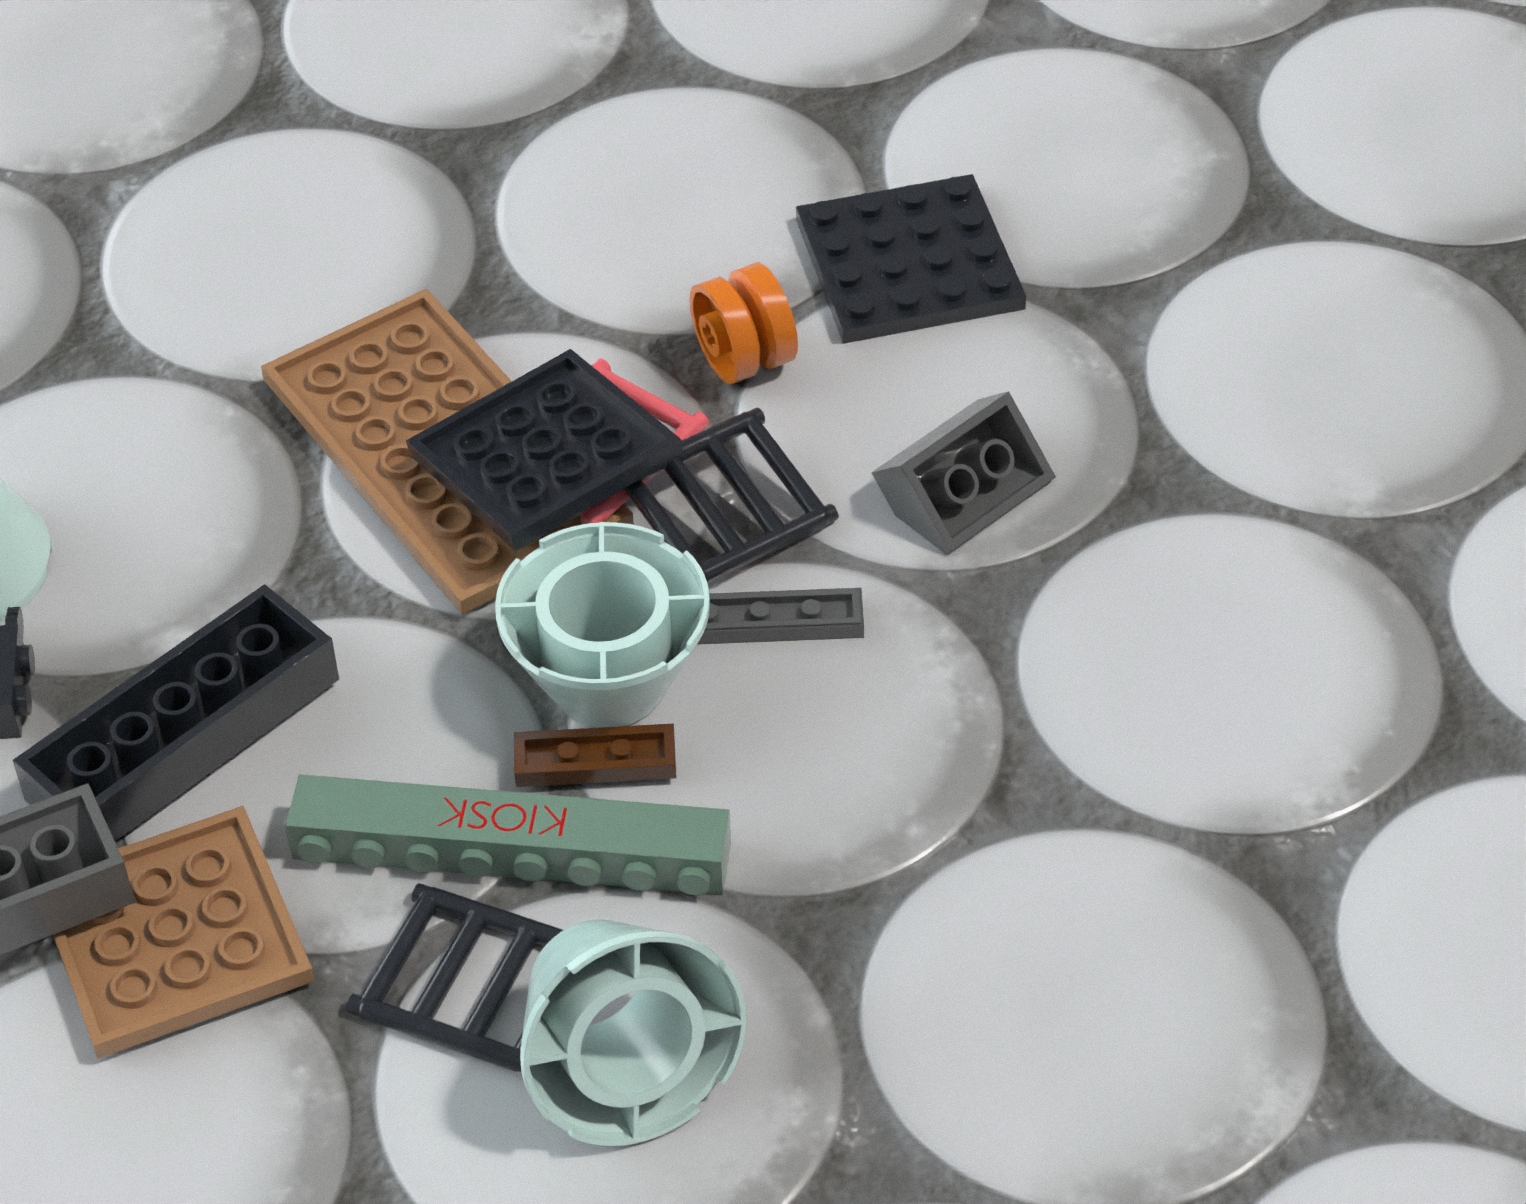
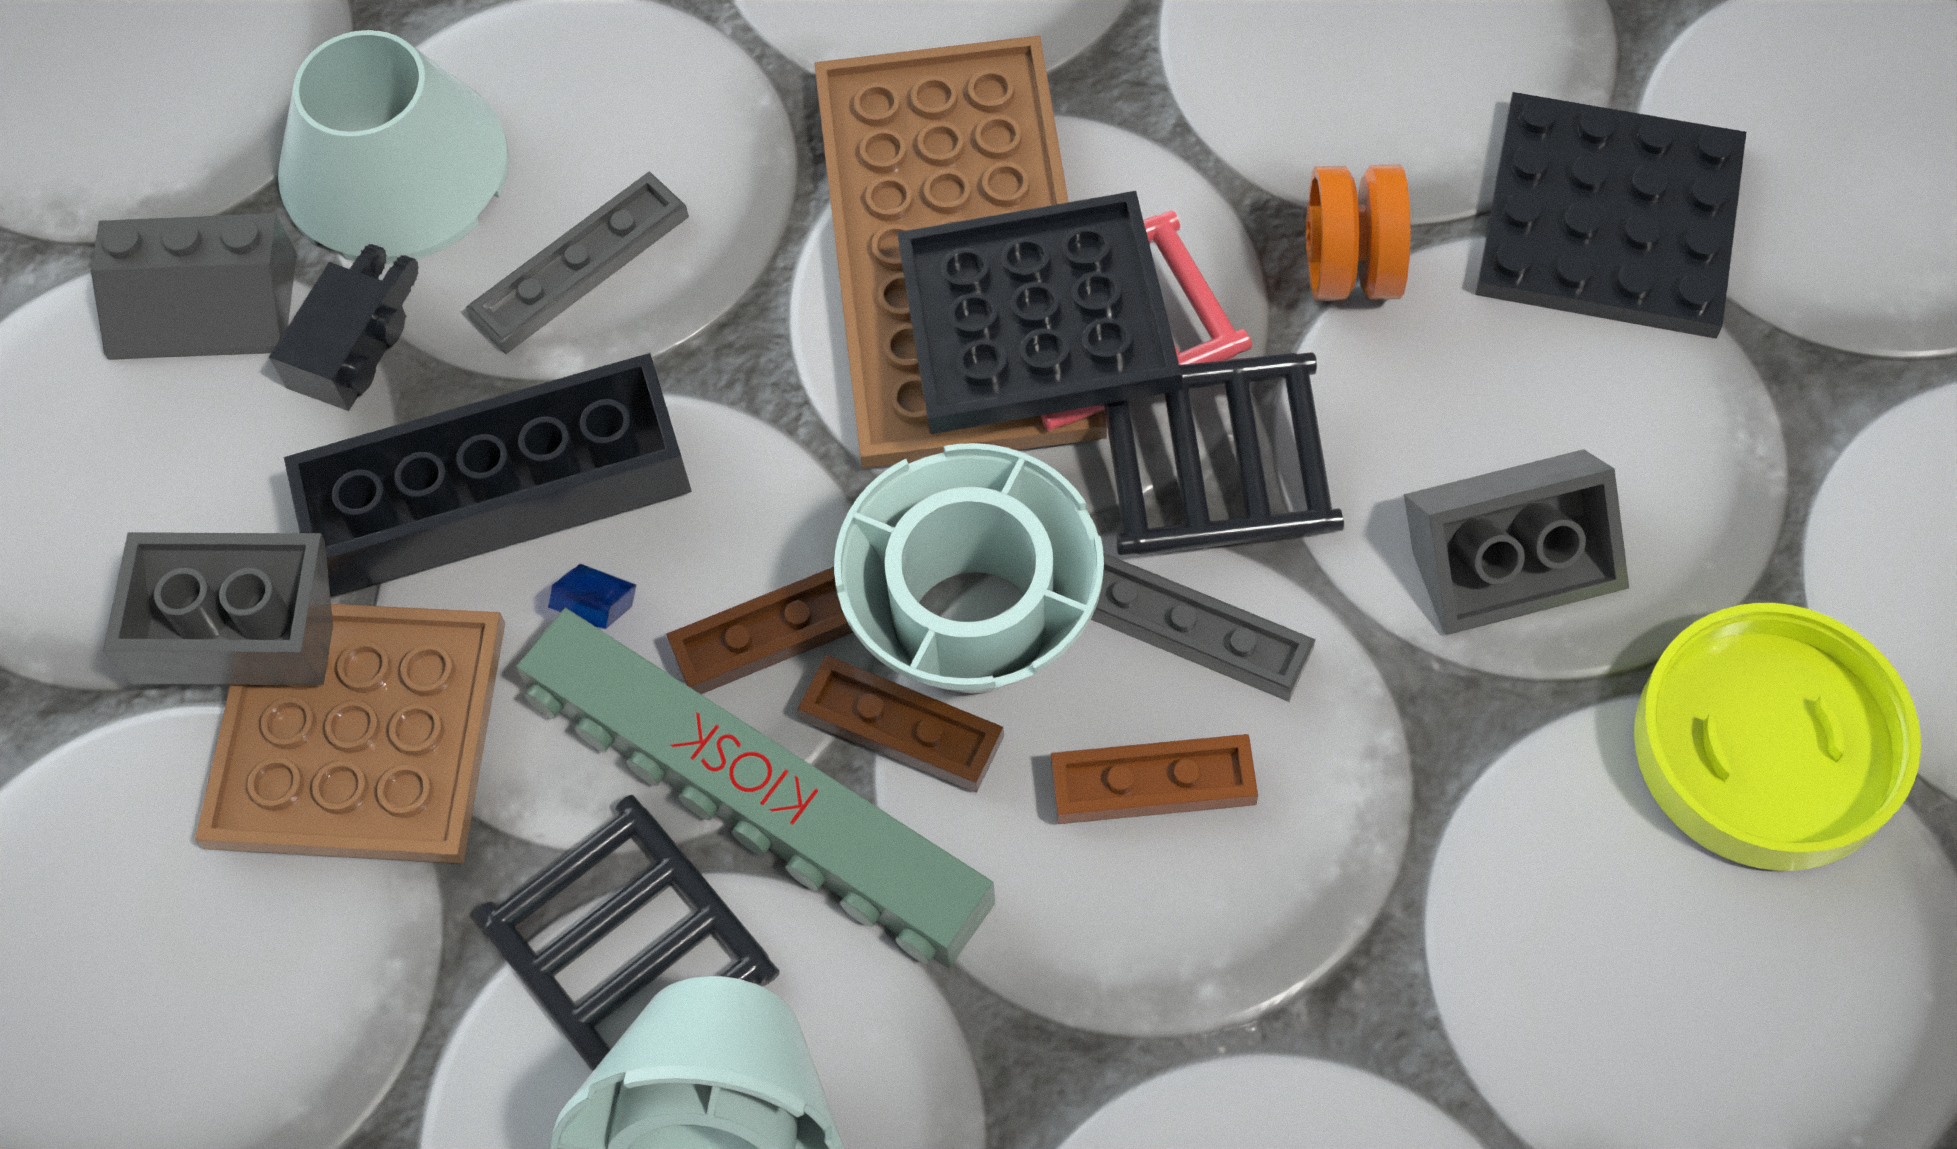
camera: 30 degrees right, 15 degrees up
none -> dark grey tile [466,171,689,354]
none -> clear blue plate [548,563,637,629]
none -> reddish brown plate [666,567,853,694]
none -> dark orange plate [1051,734,1258,824]
none -> neon yellow brick [1634,603,1921,871]

